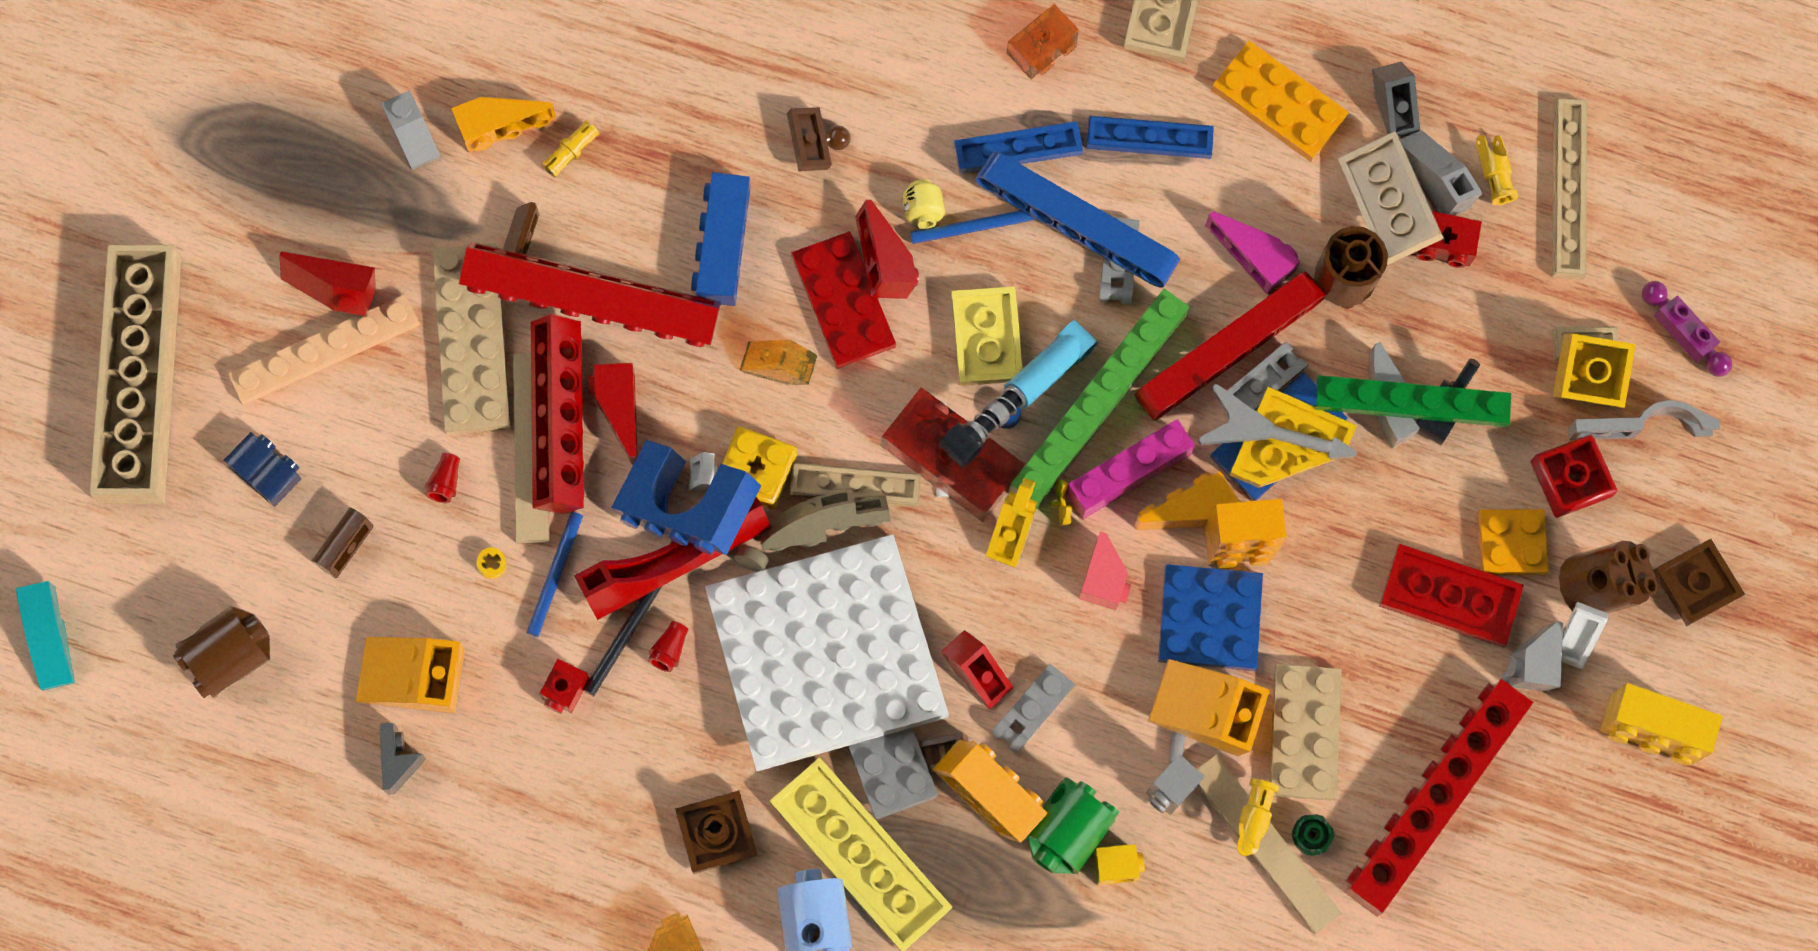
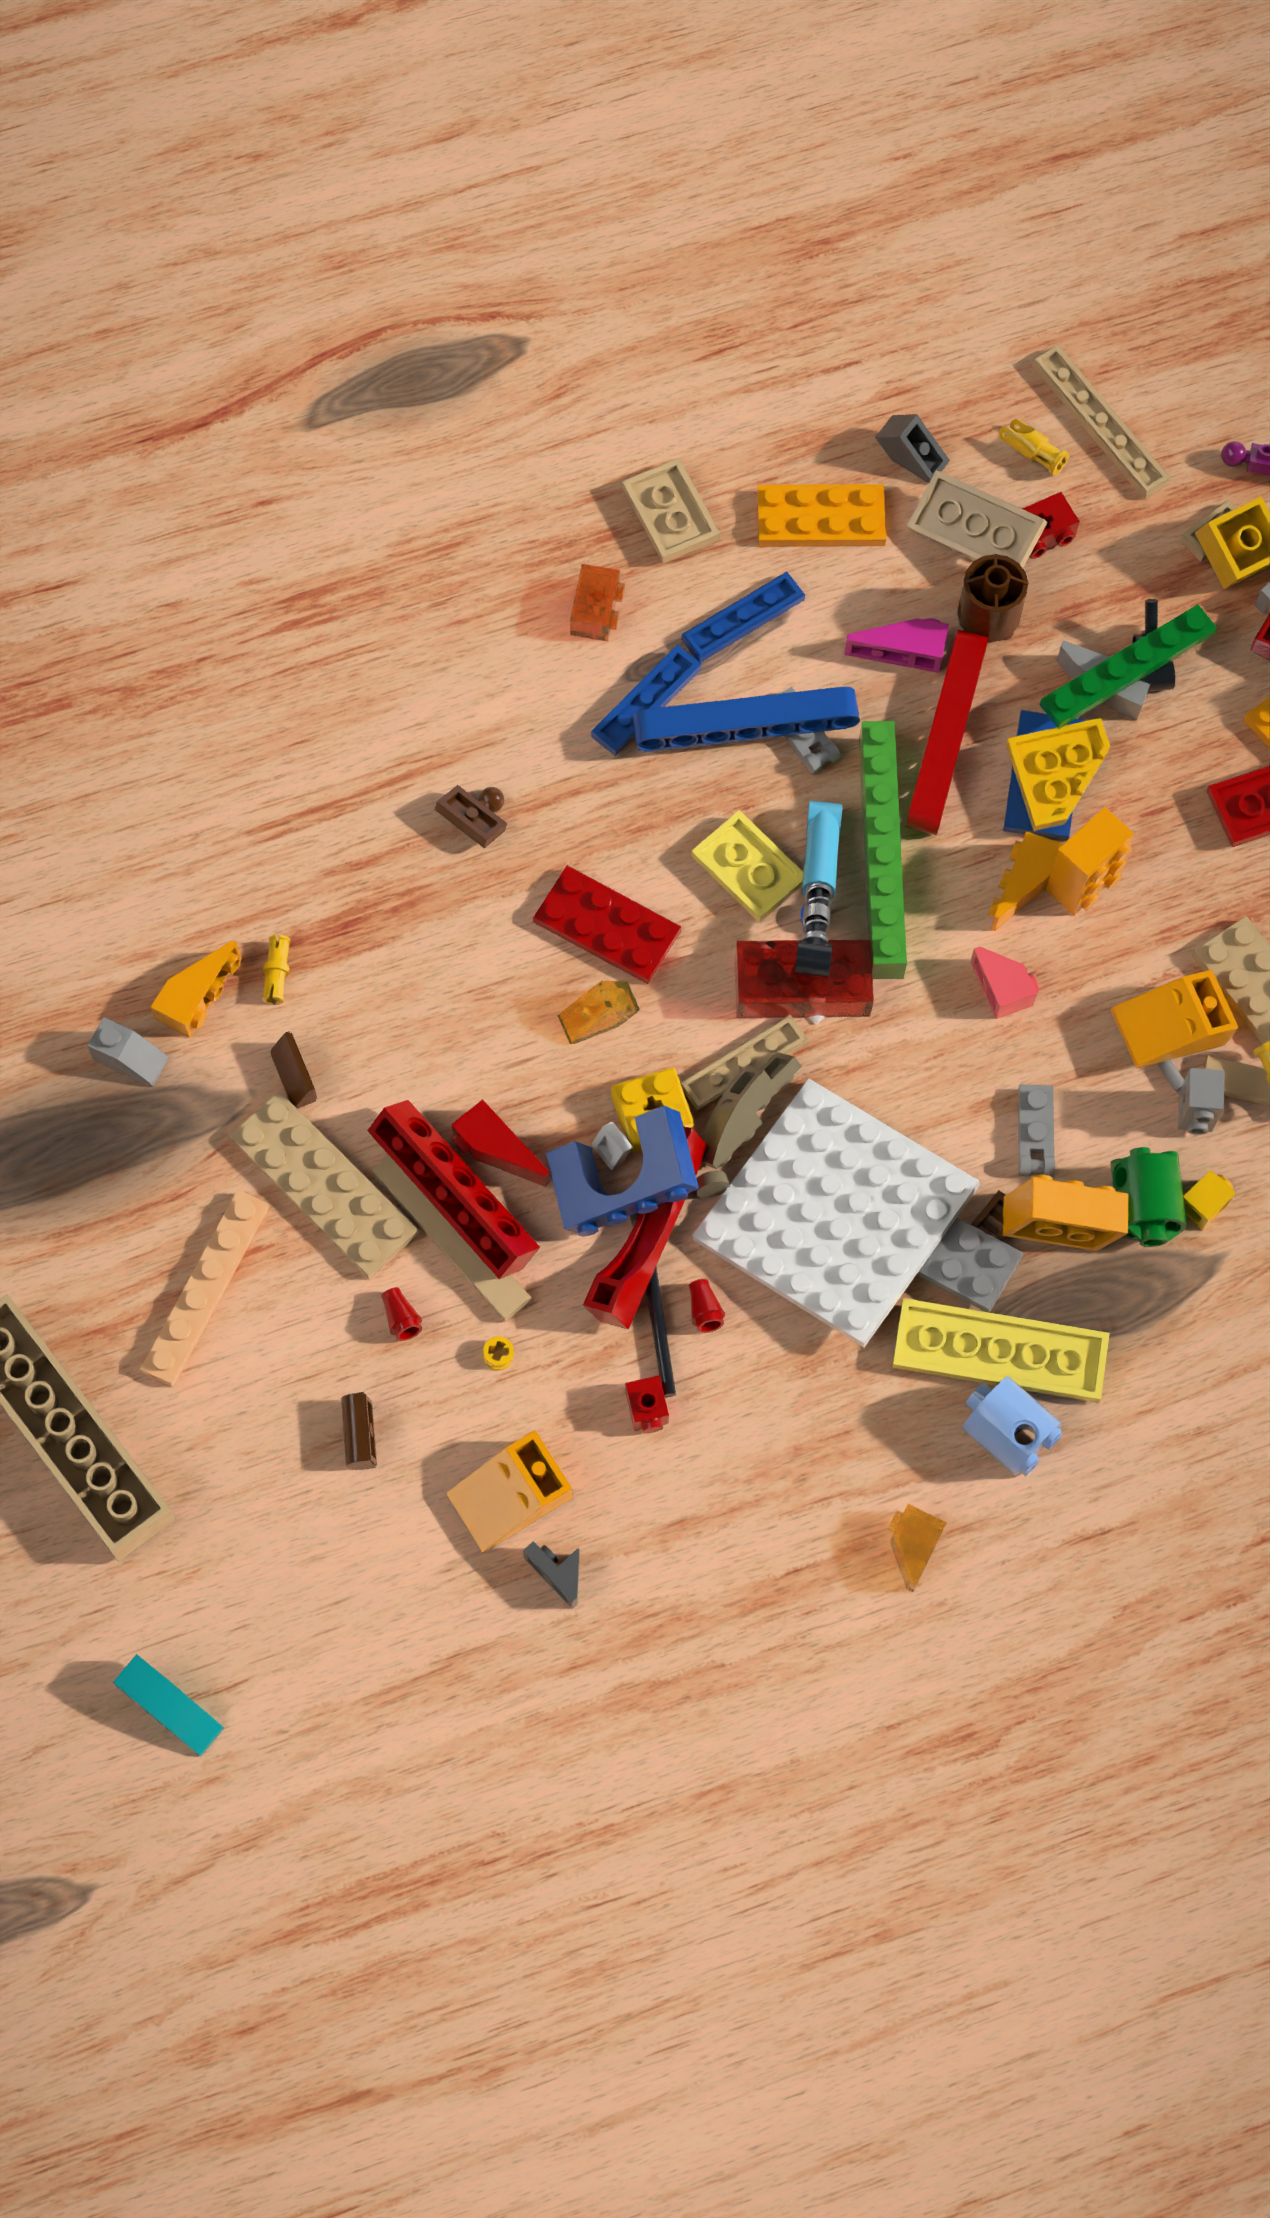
camera: 35 degrees left, 5 degrees down
reddish brown cylinder [173,606,270,698] -> none
dark blue brick [223,432,301,507] -> none
red slope [279,251,376,316] -> none
red brick [459,241,721,347] -> none
blue bar [526,512,583,637] -> none
reddish brown plate [675,790,758,874] -> none
blue brick [691,172,751,306] -> none
red slope [855,200,919,299] -> none
light yellow head [902,180,945,229] -> none
blue bar [910,210,1036,244] -> none
red slope [940,630,1014,709] -> none
yellow hinge [985,478,1037,568] -> none
yellow piece [1050,479,1072,526] -> none
dark pink brick [1066,419,1195,520] -> none
blue plate [1158,564,1263,671] -> none
light grey piece [1198,384,1357,459] -> none
light grey plate [1227,342,1309,411] -> none
light grey slope [1400,130,1482,216] -> none

